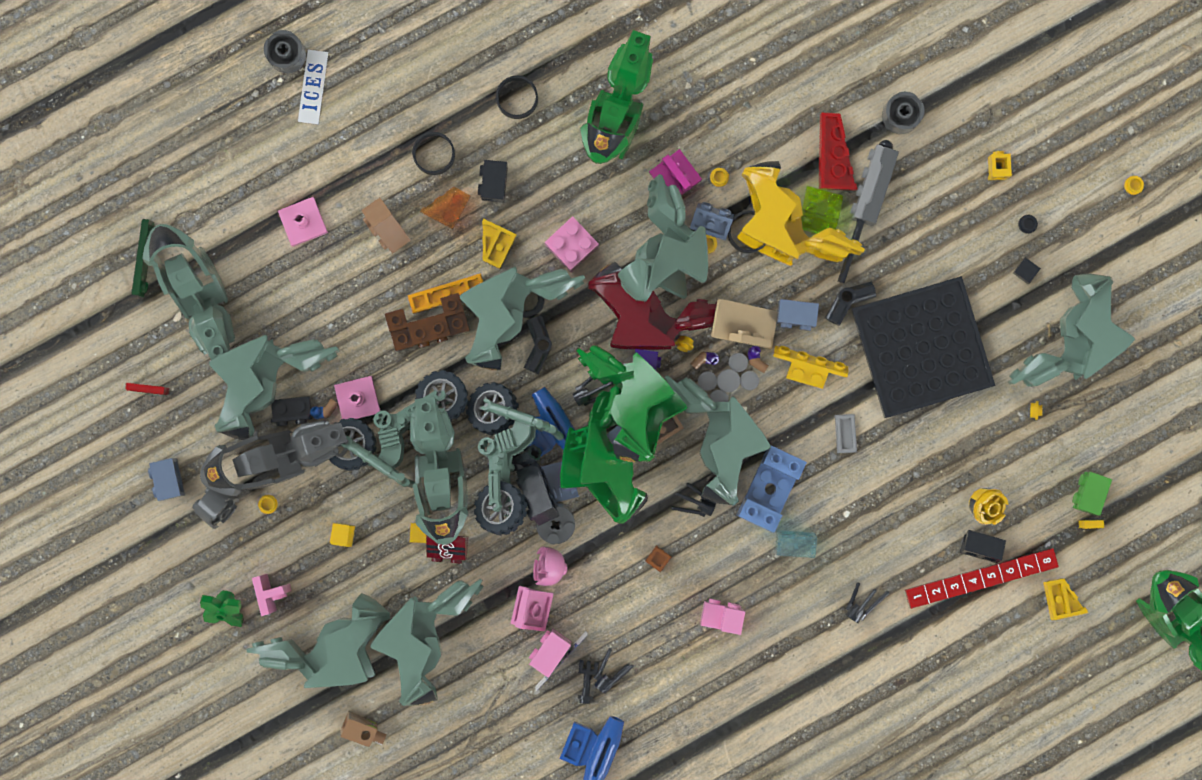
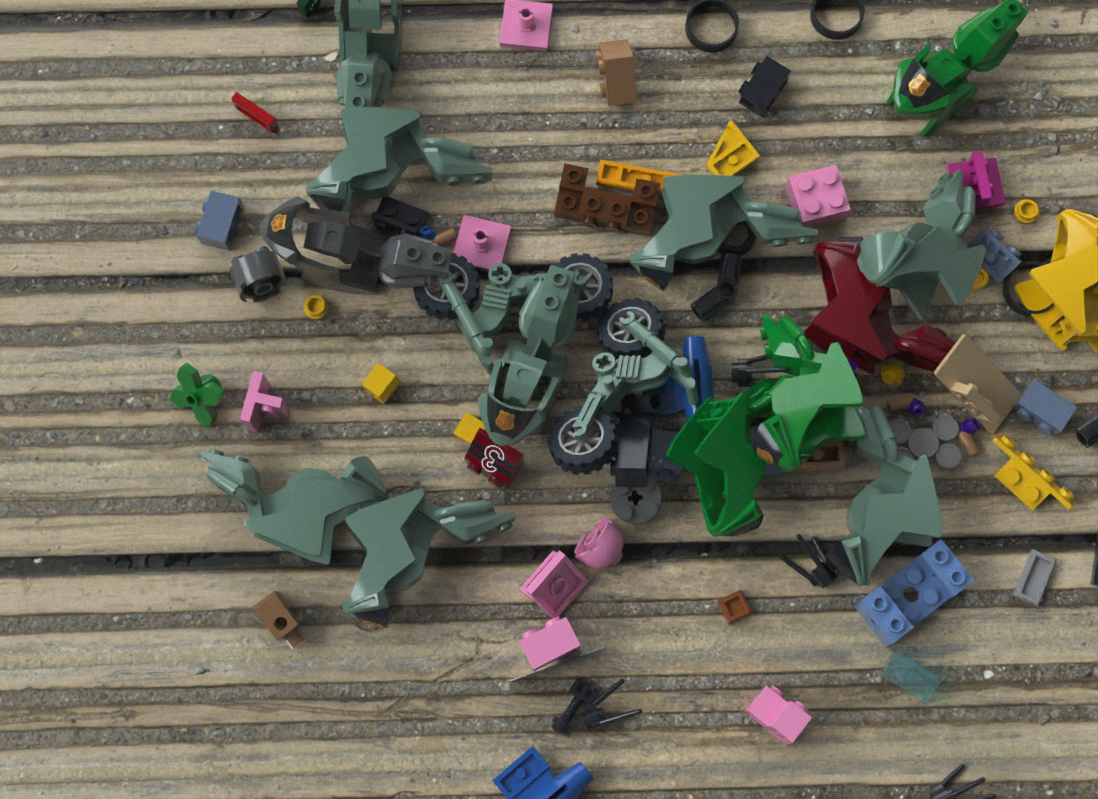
camera: 30 degrees right, 10 degrees down
clear orange wing [420,187,471,230] -> none

